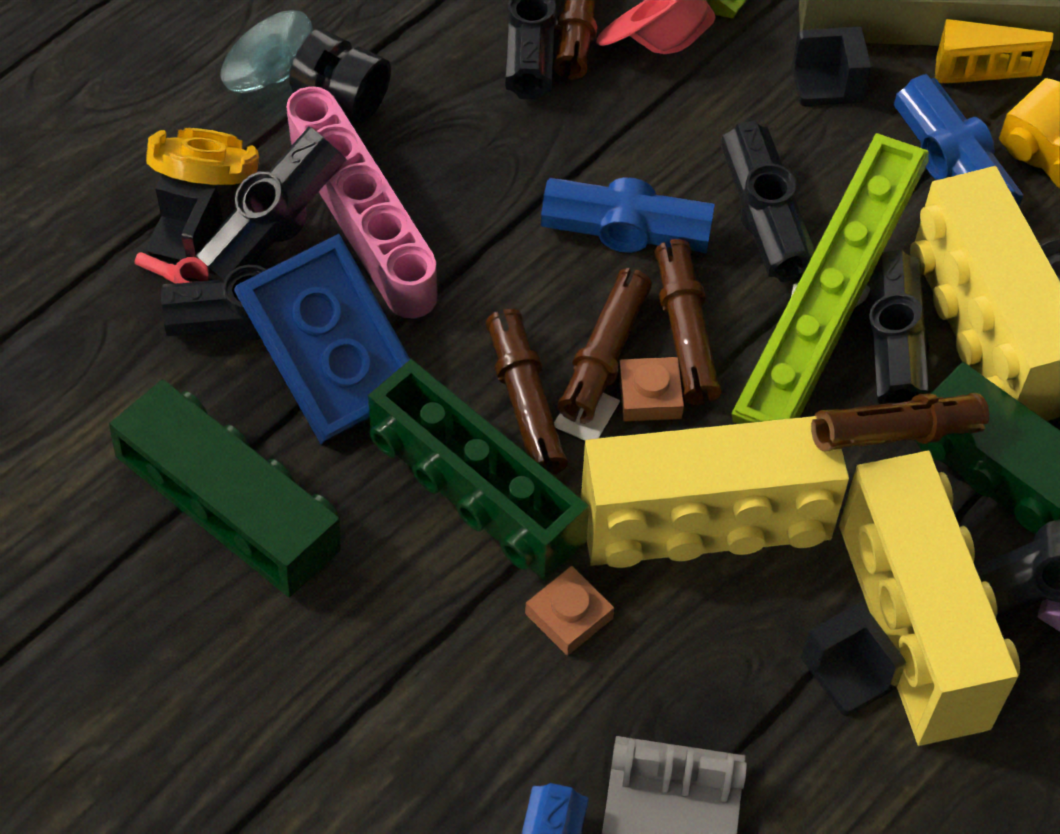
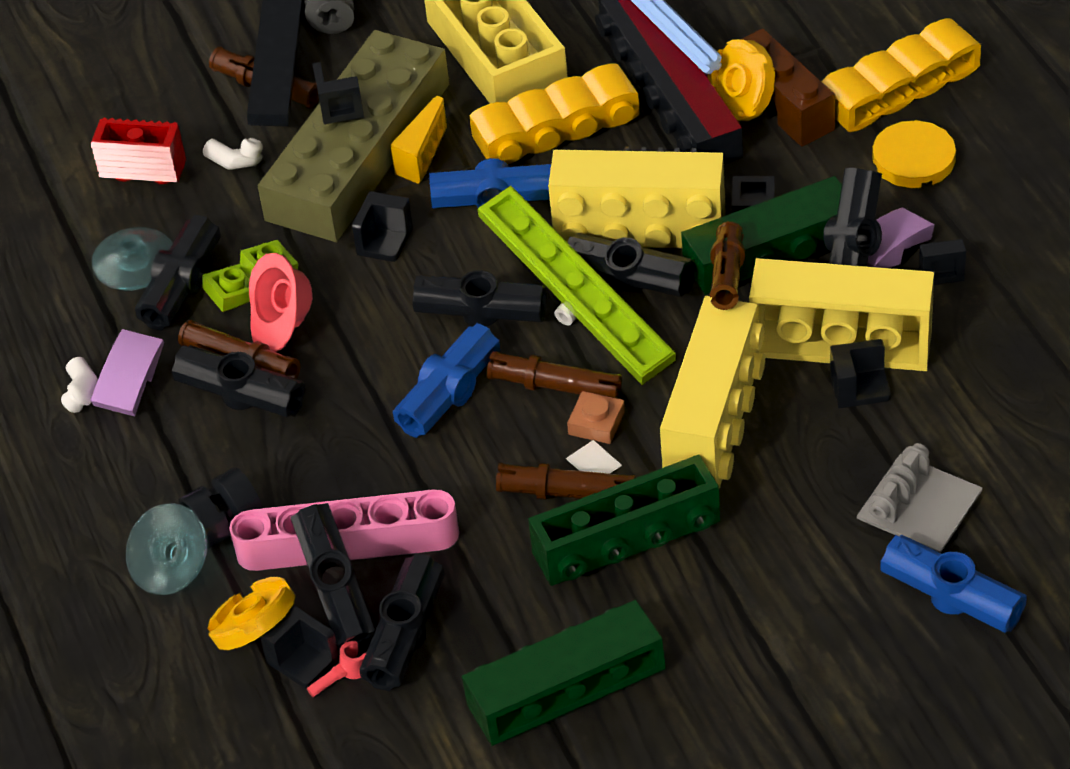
camera: 60 degrees left, 10 degrees down
blue tile [234,234,410,444] -> none
nougat plate [525,566,614,656] -> none
reddish brown pin [558,268,652,424] -> none

